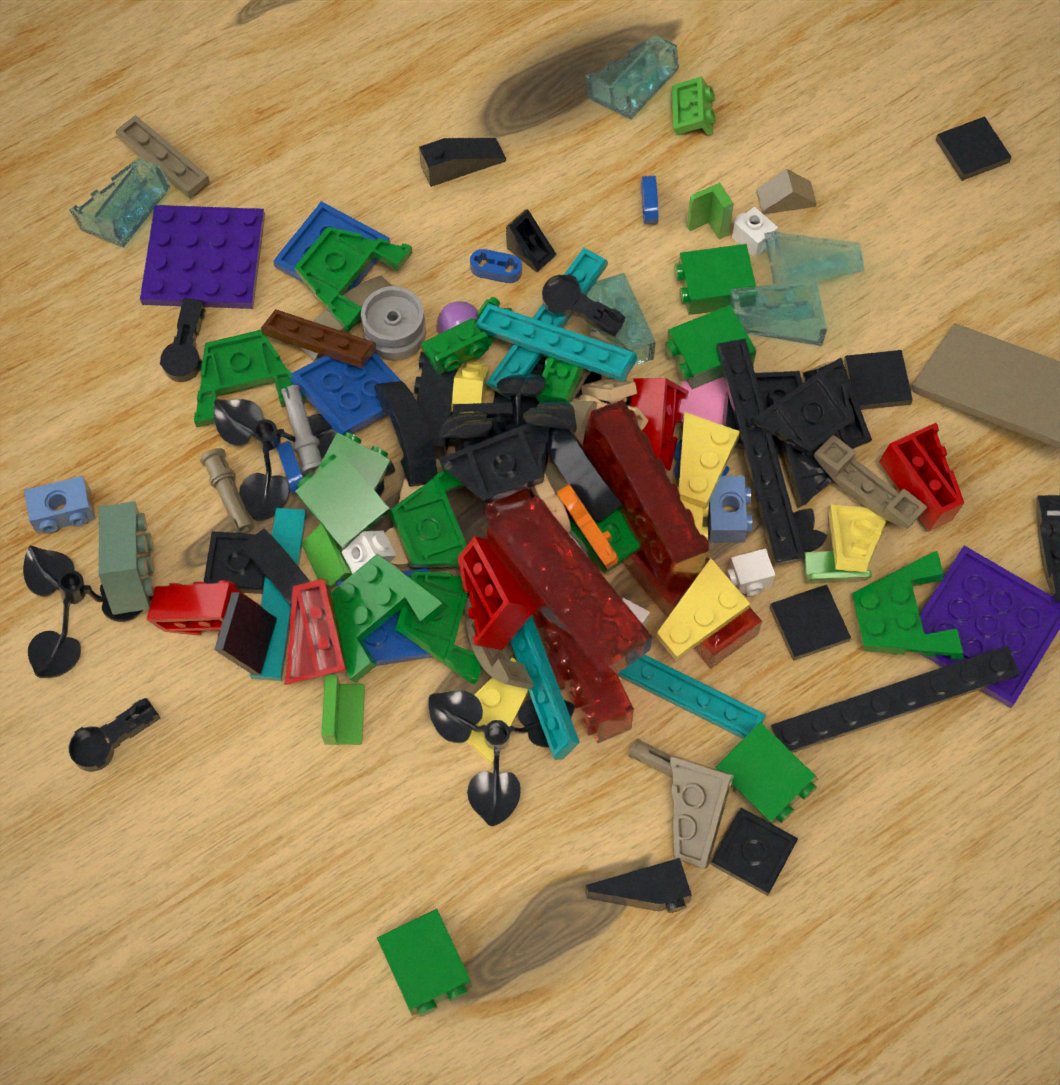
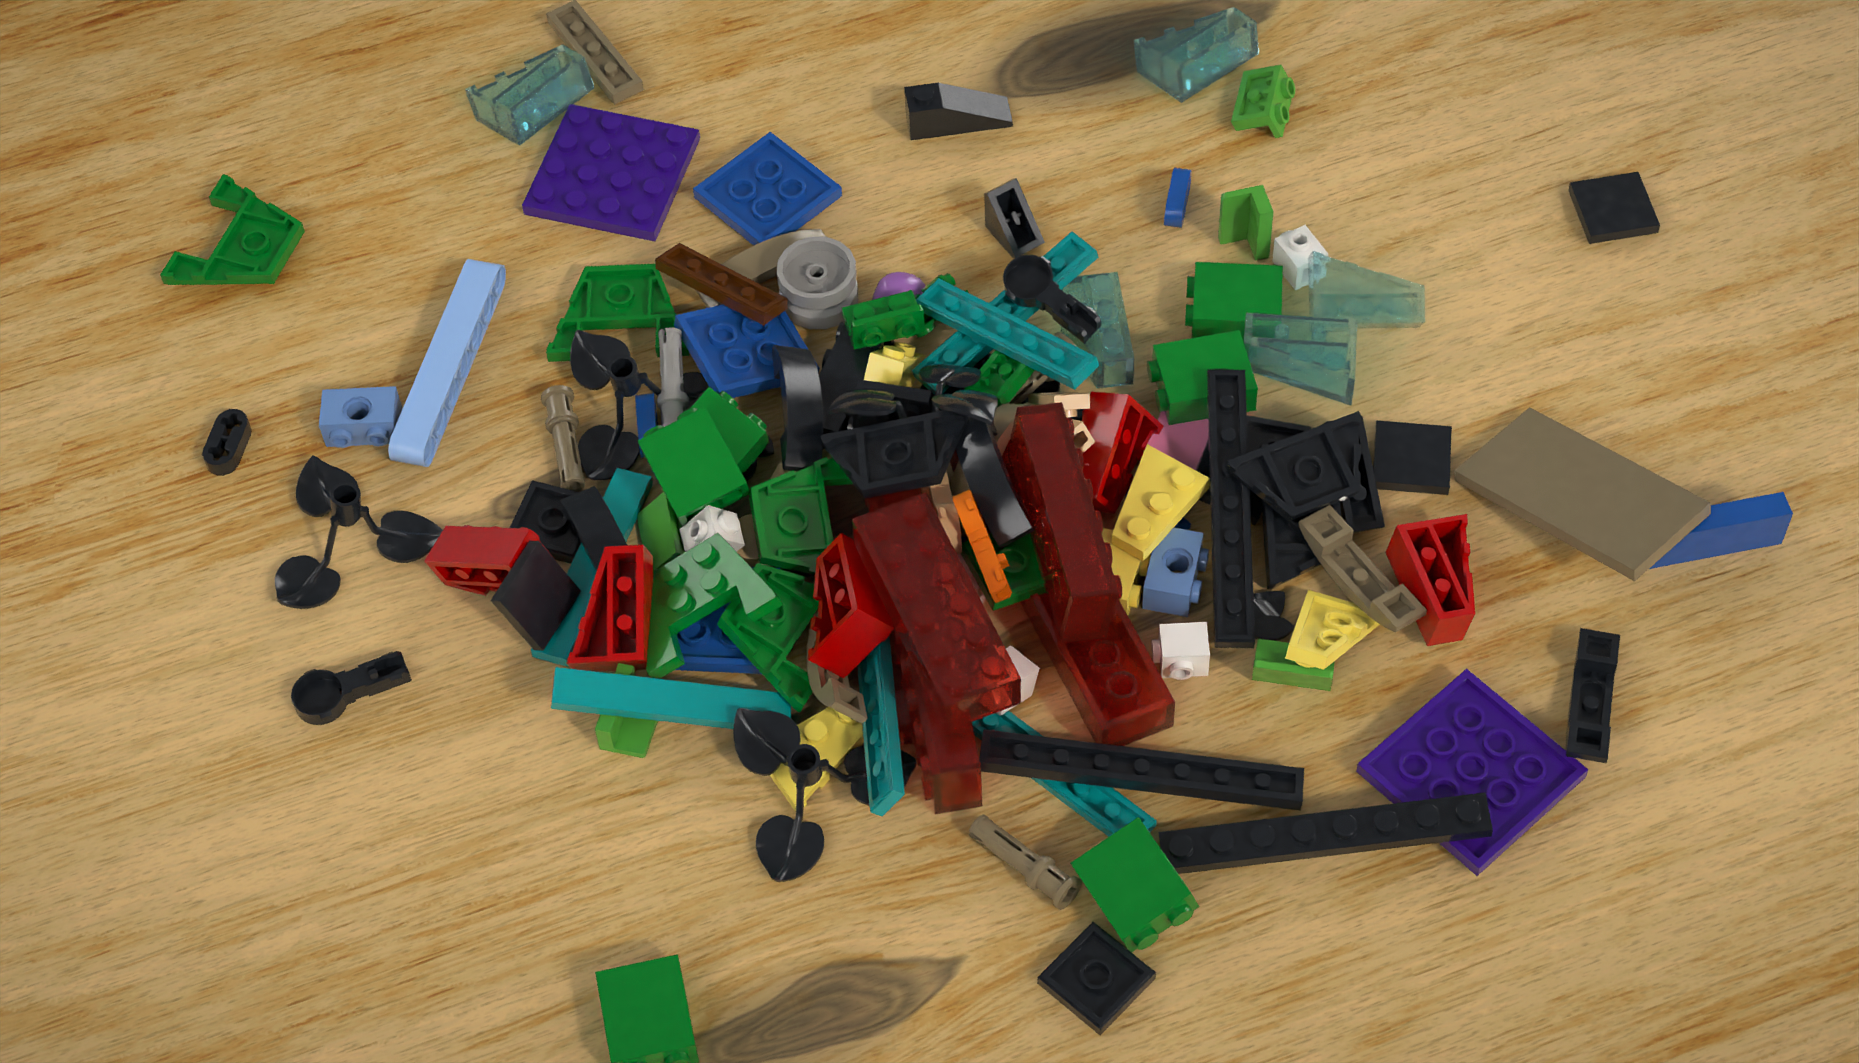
camera: 15 degrees right, 10 degrees down
sand green brick [99,501,154,615] -> none
black piece [160,298,206,382] -> none
green wing [295,227,413,332] -> none
blue beam [470,249,522,283] -> none
black slope [585,858,692,913] -> none
light yellow wing [656,558,750,661] -> none
dark tan wing [670,756,734,869] -> none
dark tan slope [756,169,817,215] -> none
black tile [770,584,851,661] -> none
green wing [852,551,964,659] -> none
none -> light blue beam [388,259,506,467]
none -> teal tile [551,667,791,729]
none -> black plate [978,729,1304,811]

